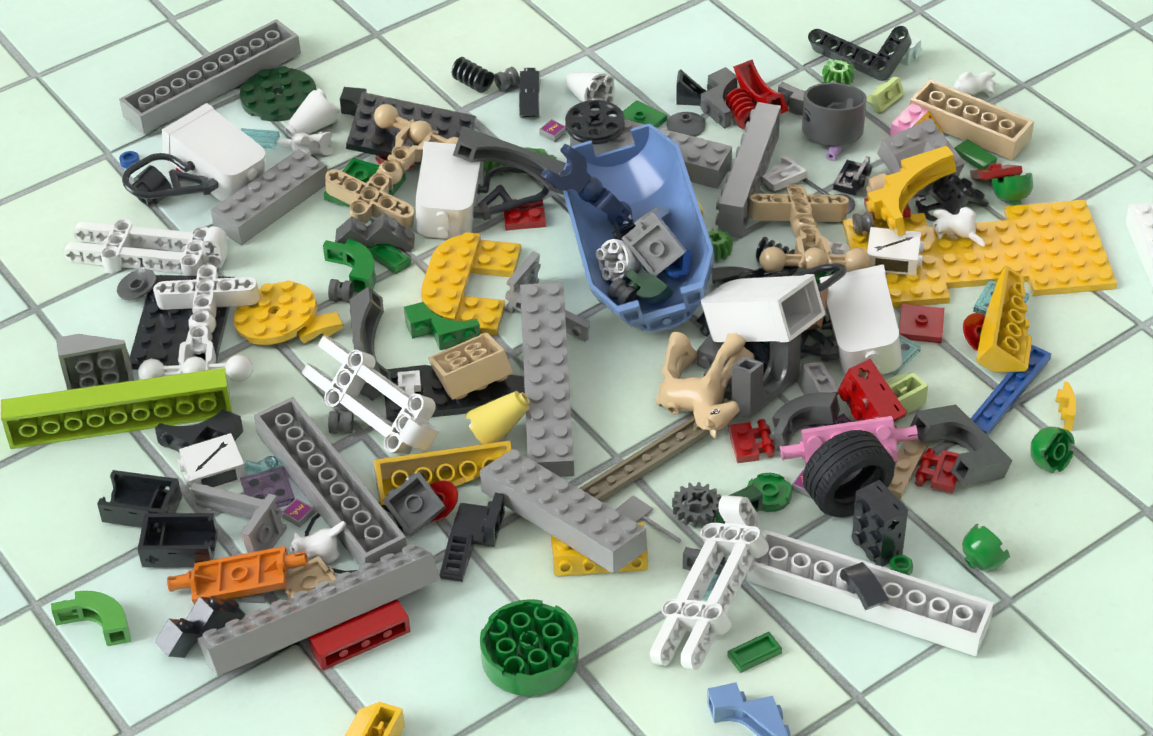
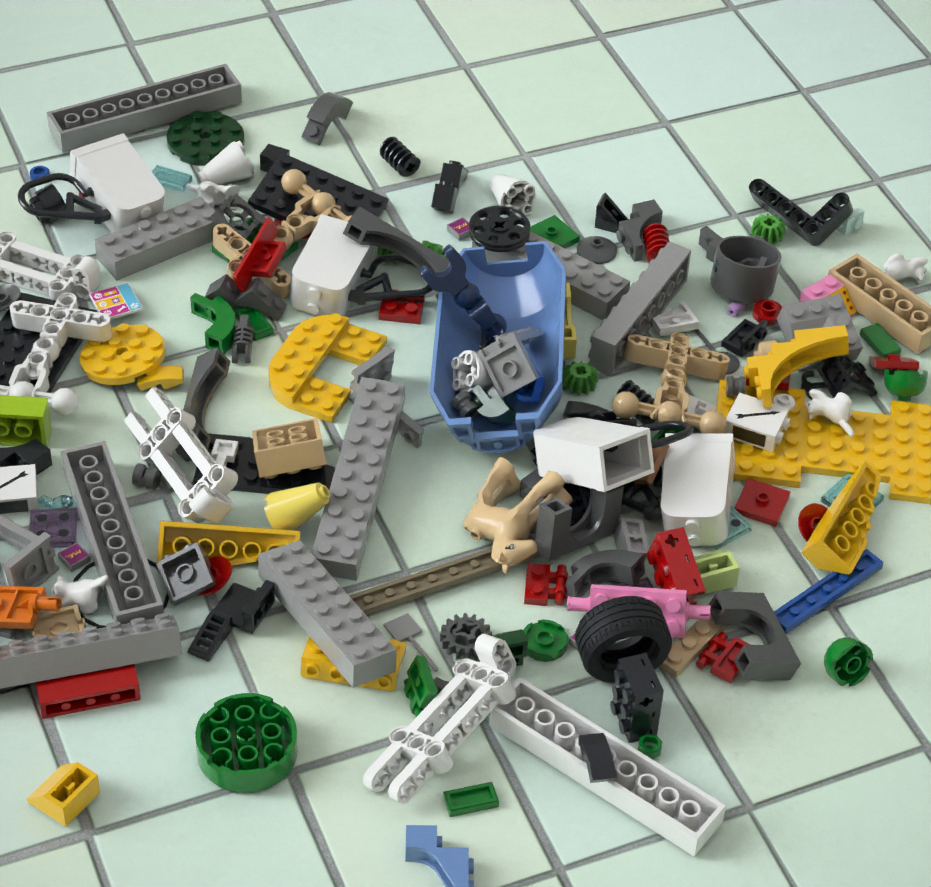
camera: 10 degrees right, 0 degrees up
dark grey wheel [328,279,354,301] -> none
green arch [404,302,480,350] -> none
dark grey wheel [494,66,520,91] -> none
red arch [733,59,788,114] -> none
yellowish green tile [867,77,904,113] -> none
green cylinder [962,524,1010,571] -> none
yellow slope [1055,381,1076,431] -> none
none -> piece [89,282,143,320]
none -> dark grey piece [210,193,266,240]
none -> dark grey hinge [232,315,254,363]
none -> red bracket [233,218,287,292]
none -> dark grey arch [301,92,353,145]
none -> green plate [404,655,438,717]
none -> red plate [752,299,782,325]
none -> white plate [773,394,795,411]

